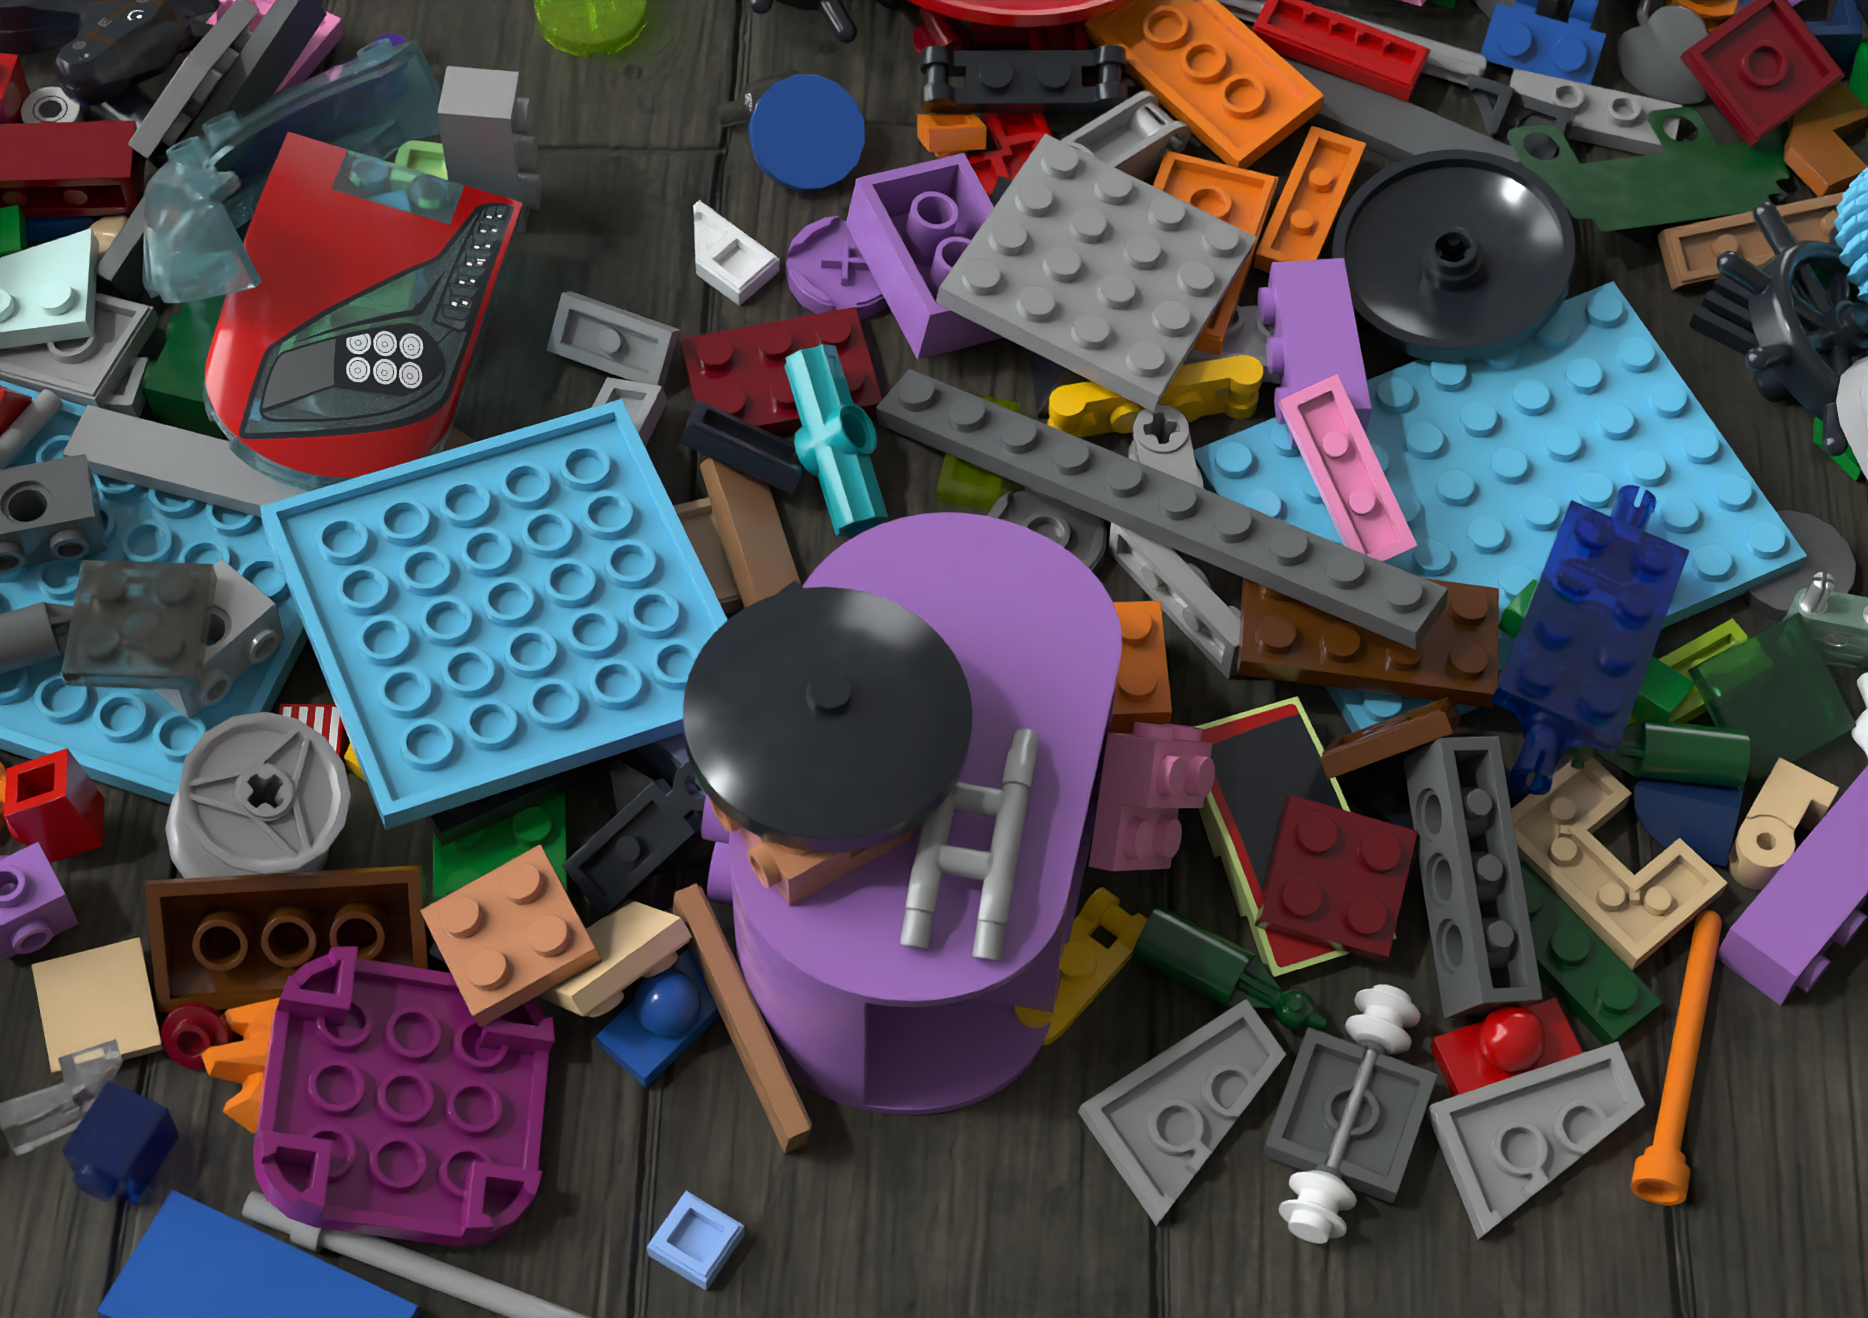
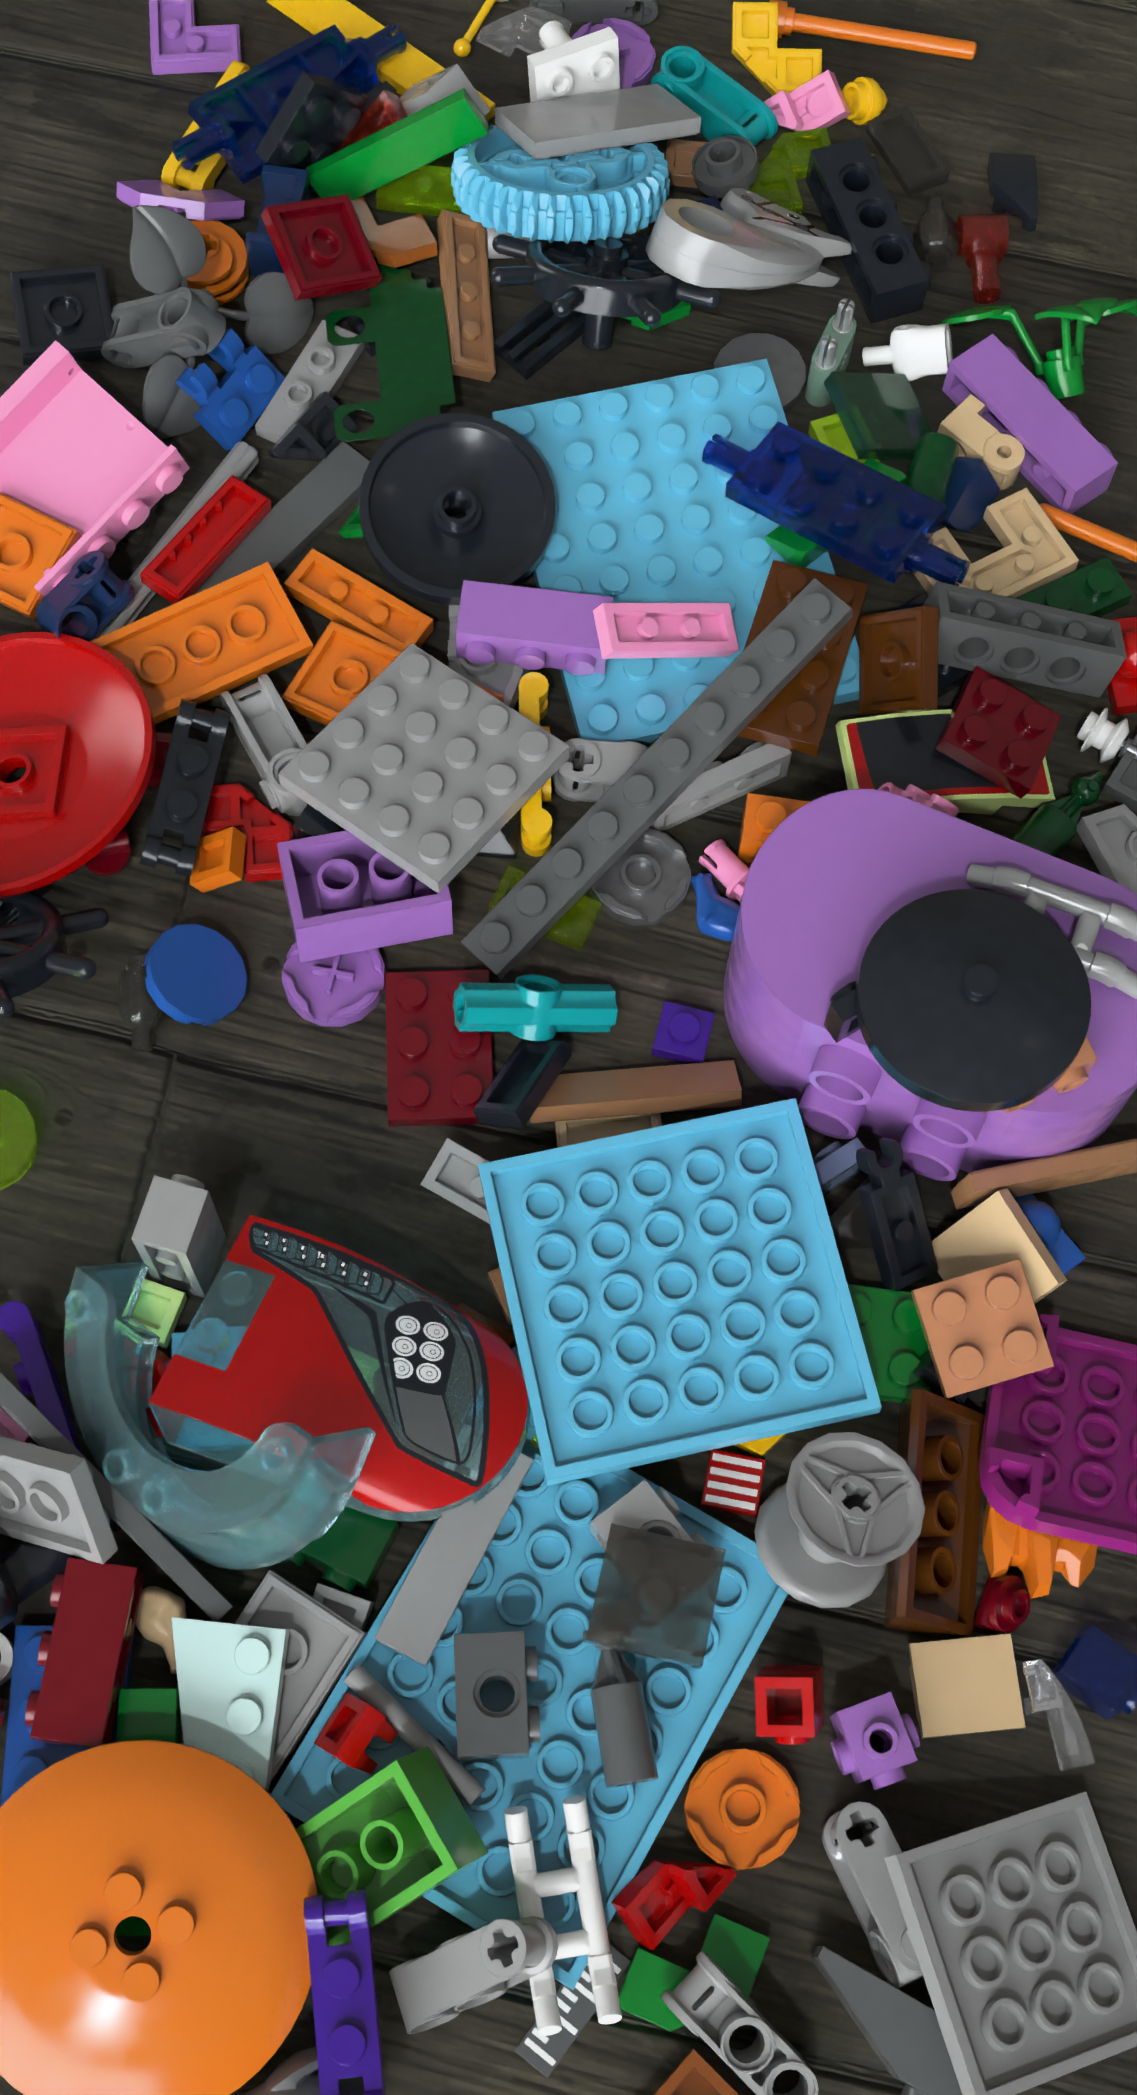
camera: 80 degrees left, 10 degrees up
light grey plate [546,291,680,387] -> none
white tile [693,200,780,306] -> none

